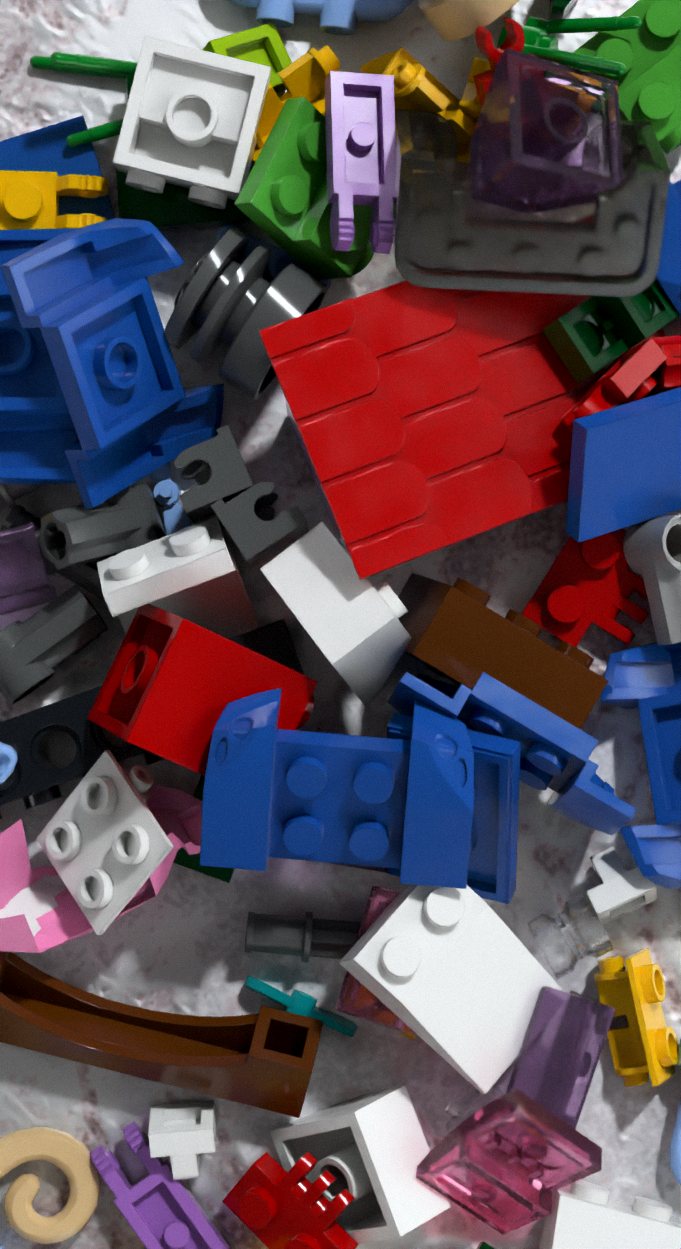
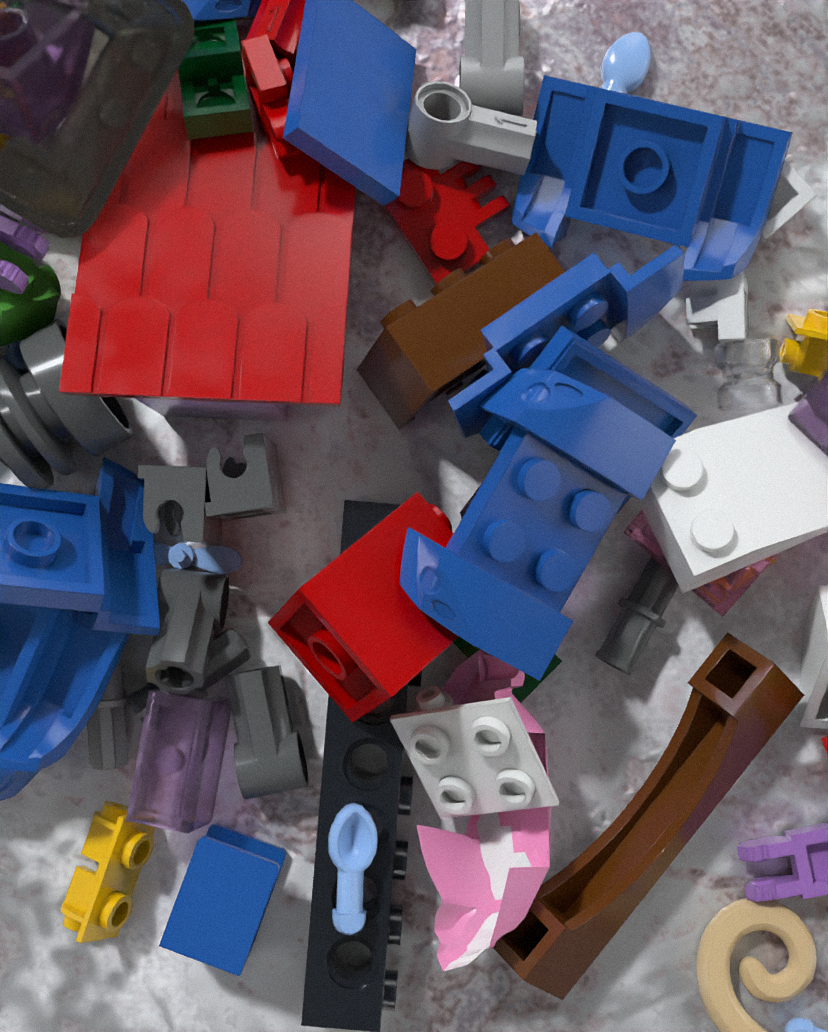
camera: 60 degrees left, 0 degrees up
white bracket [97,517,258,639] -> none
white tile [148,1100,216,1180] -> none
teal piece [243,976,358,1037] -> none
white slope [260,521,412,706] -> none

